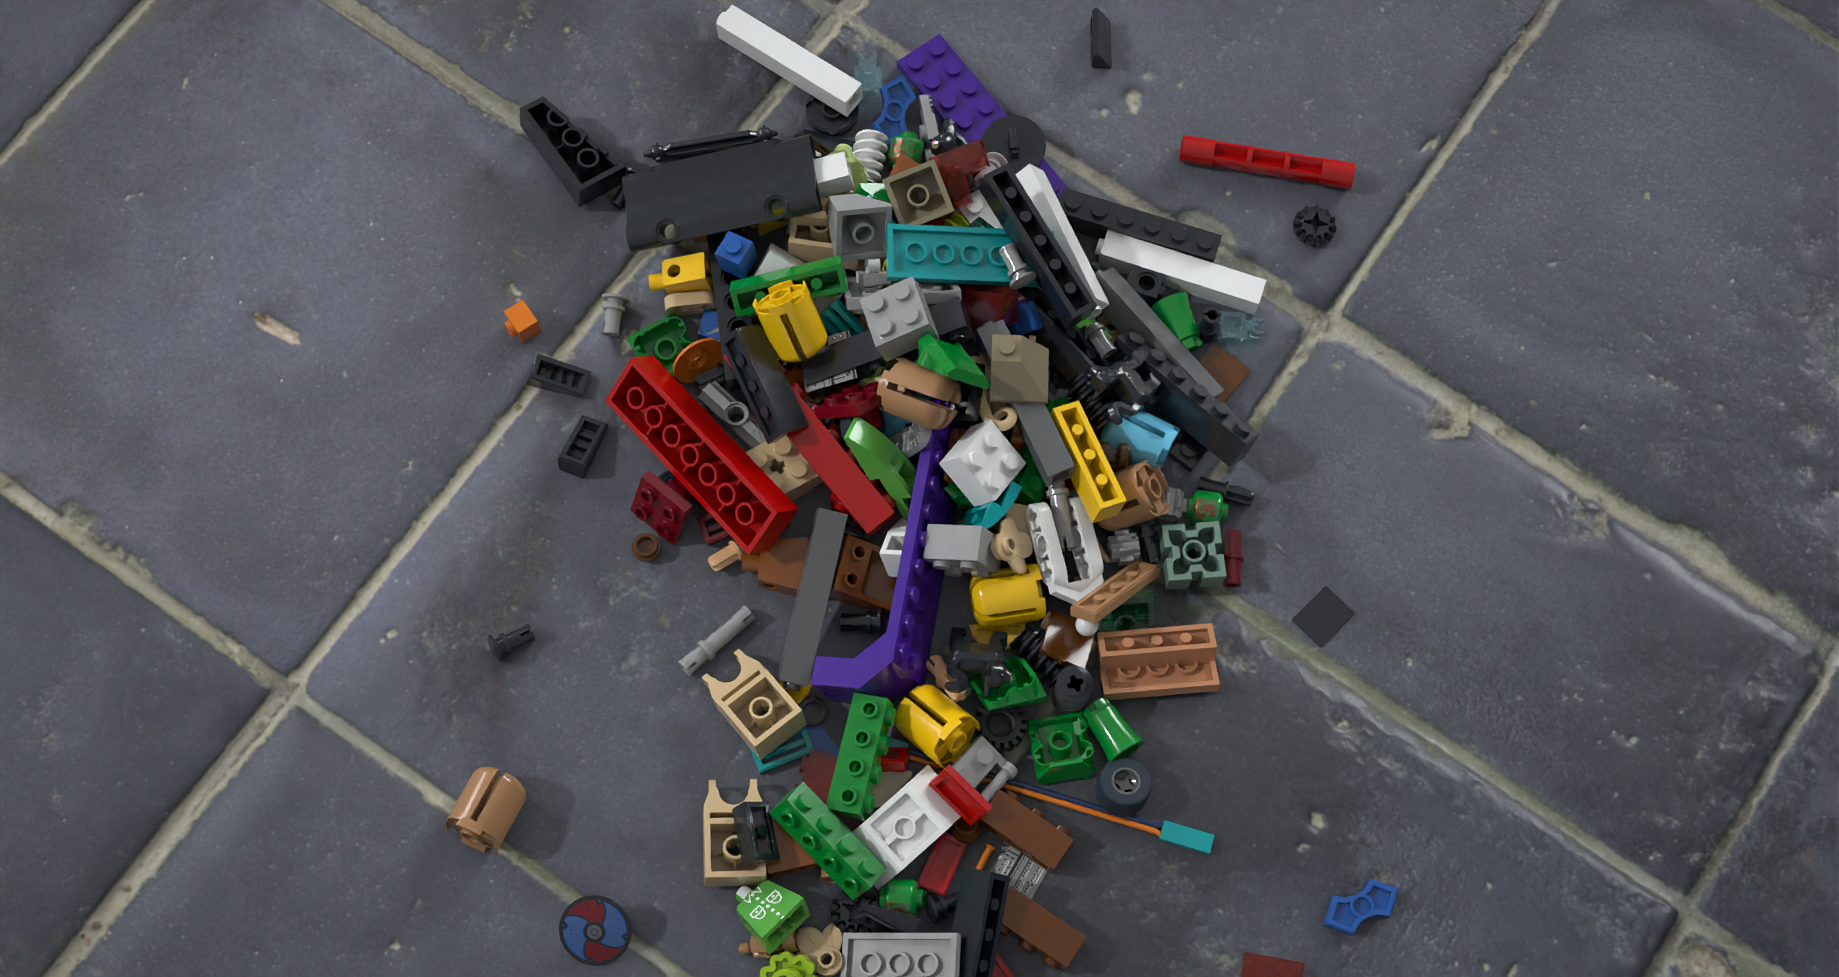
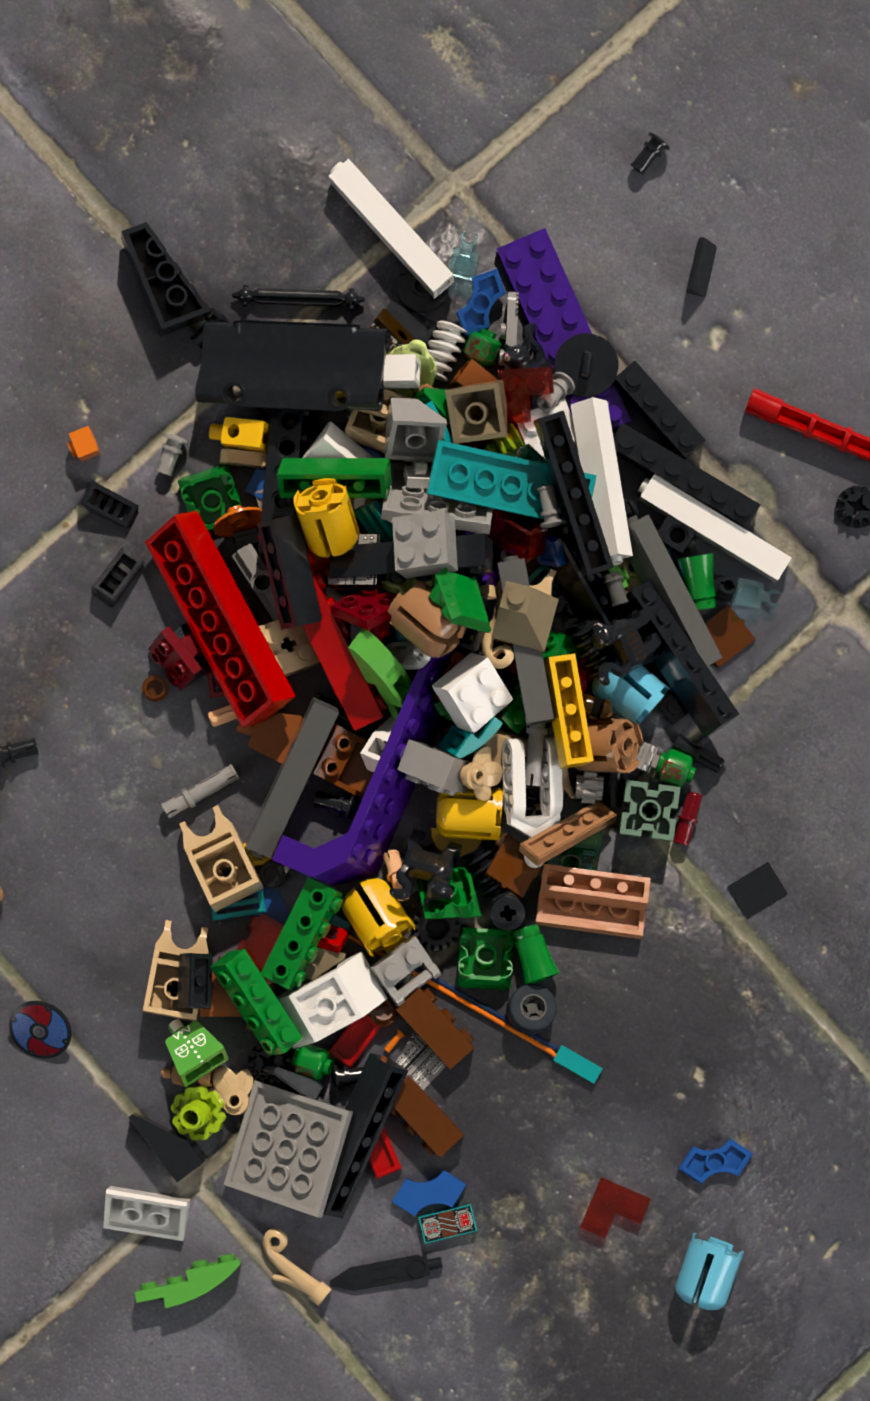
camera: 20 degrees right, 15 degrees up
blue brick [715,231,758,279] -> none
red tile [928,764,992,826] -> none
none -> black brick [614,361,706,460]

